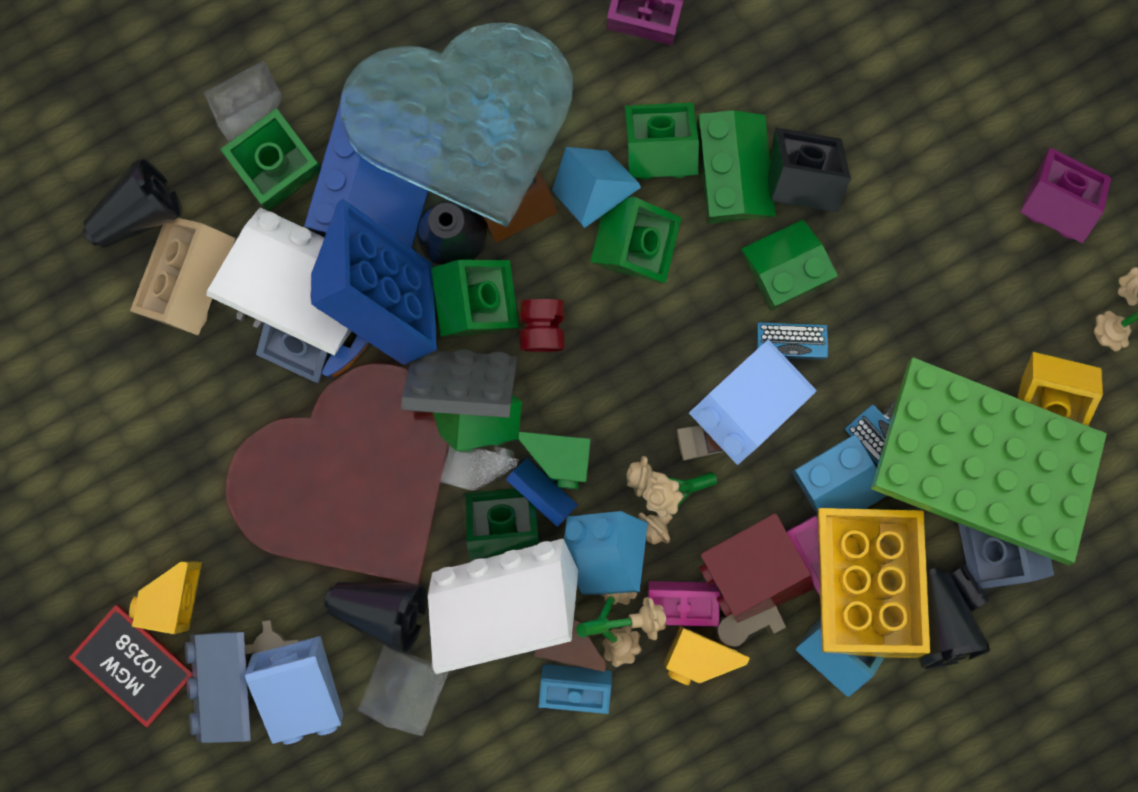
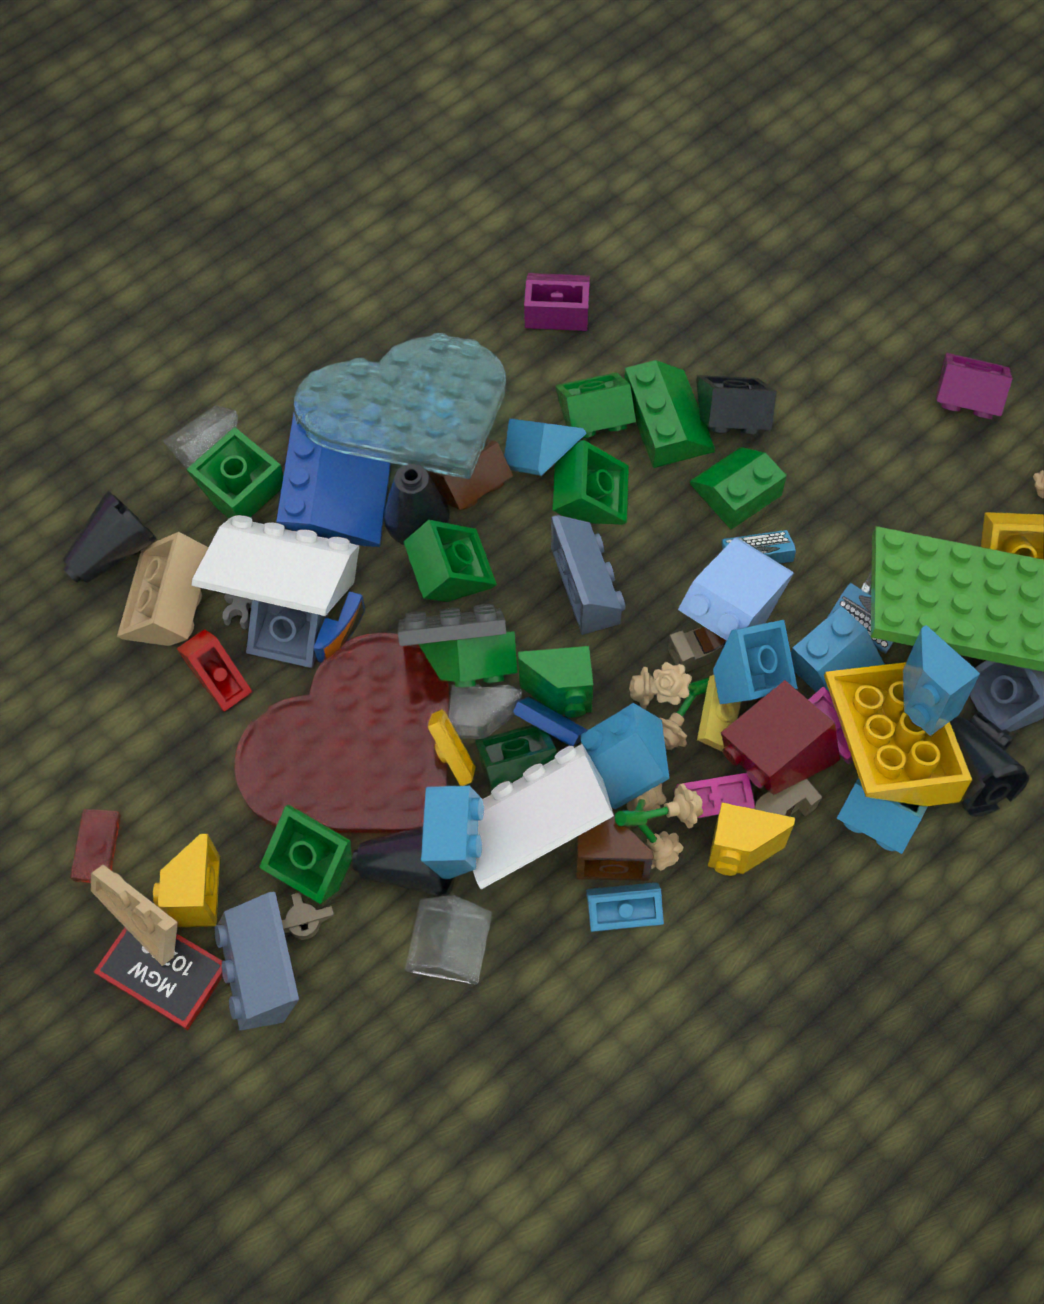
camera: 15 degrees left, 20 degrees down
light blue slope [245,636,343,744] -> none
blue slope [310,199,437,365] -> none
dark red wheel [519,299,564,352] -> none
none -> clear red plate [70,809,121,883]
none -> tan wing [91,865,178,966]
none -> red slope [177,629,252,712]
none -> green slope [259,804,352,904]
none -> dark azure slope [421,786,484,879]
none -> yellow plate [428,709,476,786]
none -> sand blue slope [551,515,625,635]
none -> light yellow plate [697,675,741,752]
none -> dark azure slope [713,620,798,704]
none -> dark azure slope [903,625,980,736]

